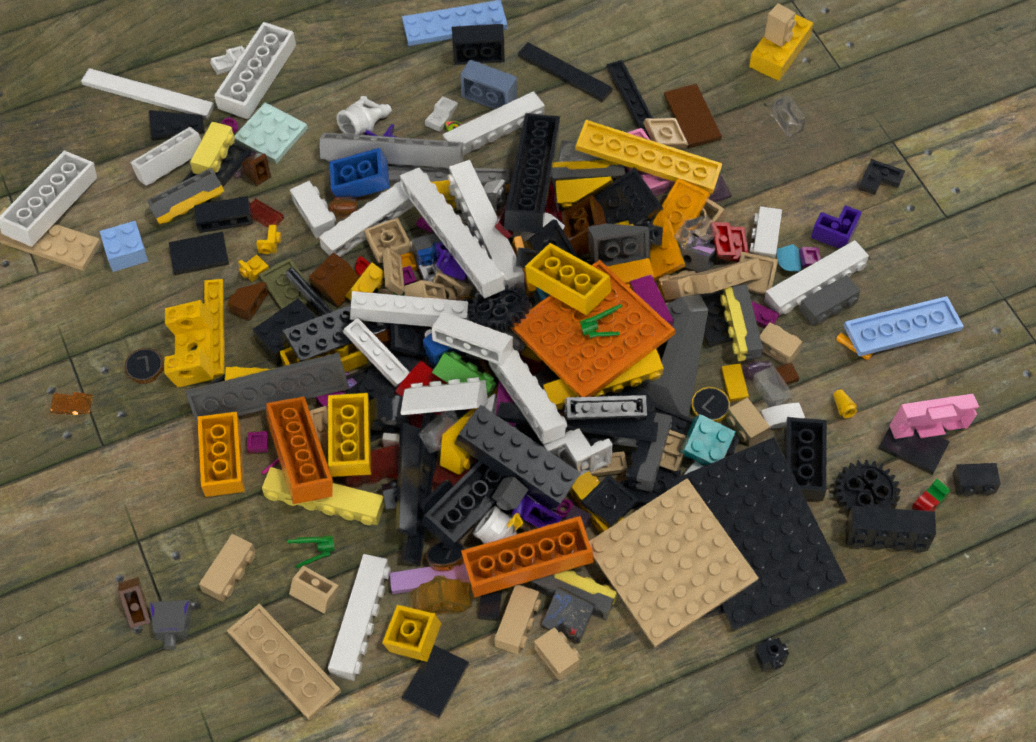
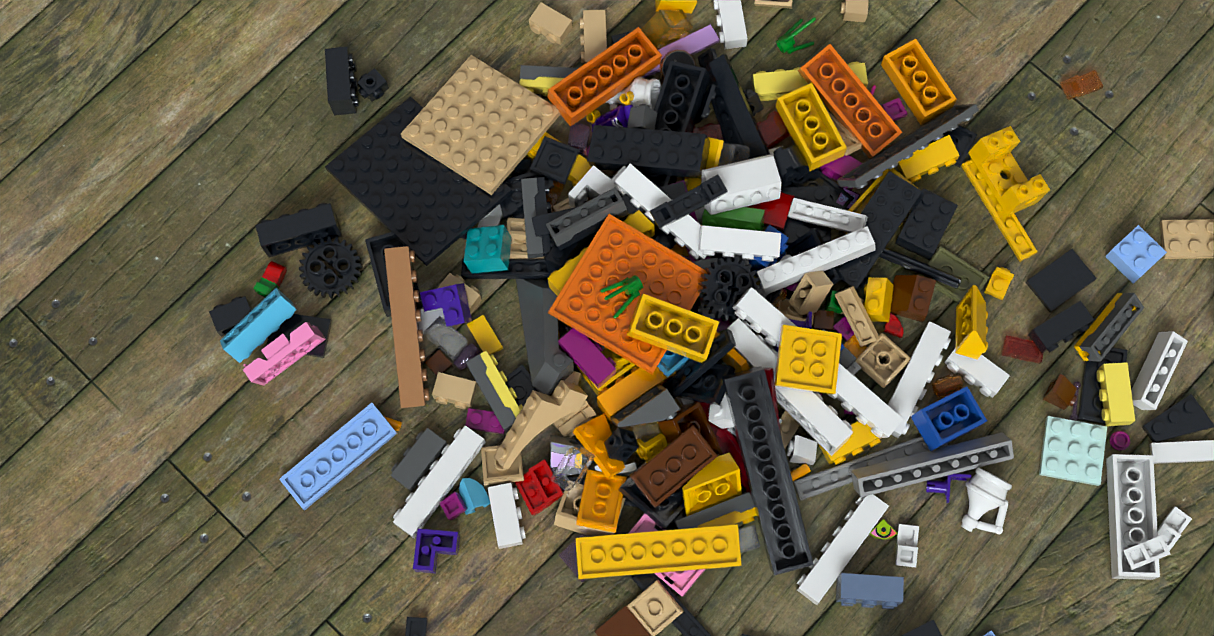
camera: 160 degrees right, 15 degrees up
black tile [125,348,164,384] -> none
reddish brown slope [228,282,269,321] -> none
yellow bracket [256,225,281,254] -> none
black tile [542,587,596,643] -> none
black tile [691,387,730,423] -> none
yellow cone [833,389,857,419] -> none
none -> medium azure brick [220,288,297,363]
none -> black brick [325,47,359,116]
none -> medium nougat brick [384,246,430,408]
none -> dark purple brick [420,283,472,327]
none -> reddish brown tile [629,424,718,507]
none -> black slope [649,175,728,229]
none -> yellow plate [774,325,842,394]
none -> yellow slope [955,285,988,359]
none -> white slope [1123,535,1170,570]

